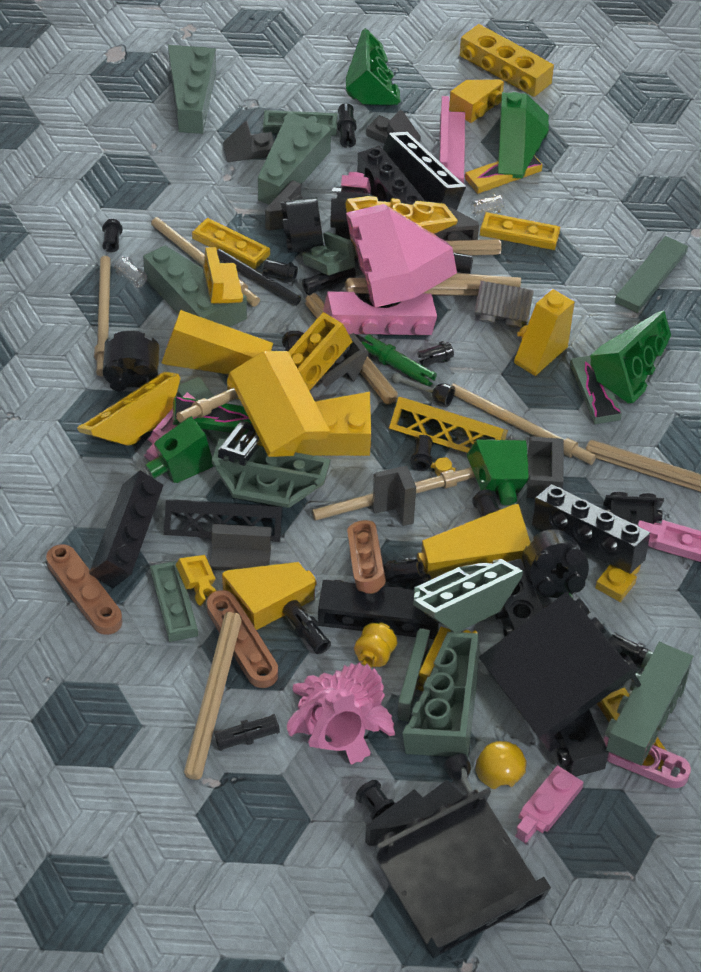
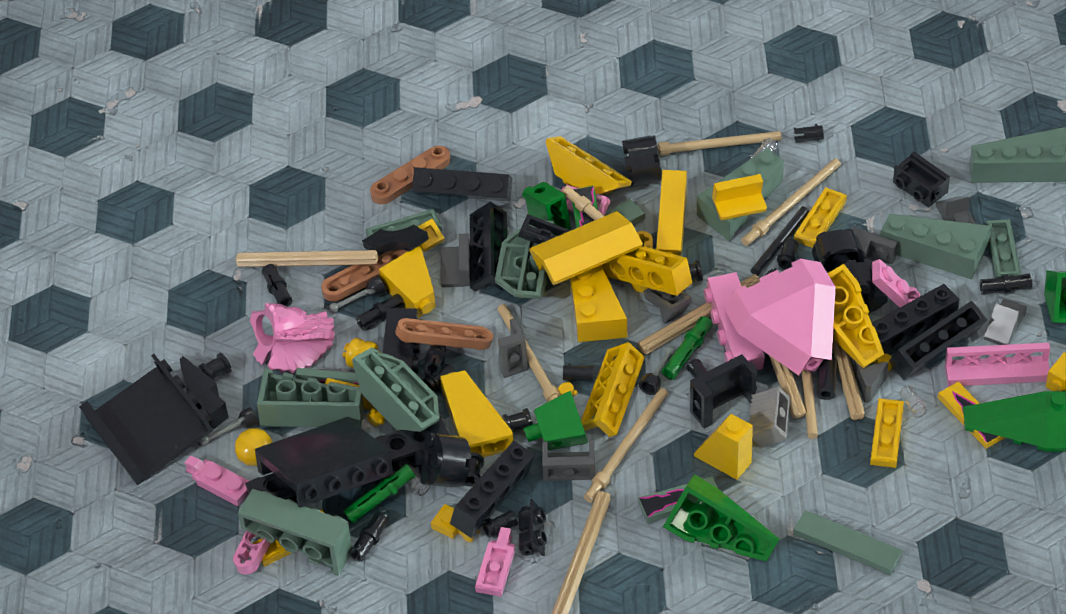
camera: 90 degrees right, 0 degrees up
none -> hinge [329,275,387,313]
none -> black tile [362,224,429,256]
none -> black panel [690,354,758,429]
none -> black hinge [893,152,950,208]

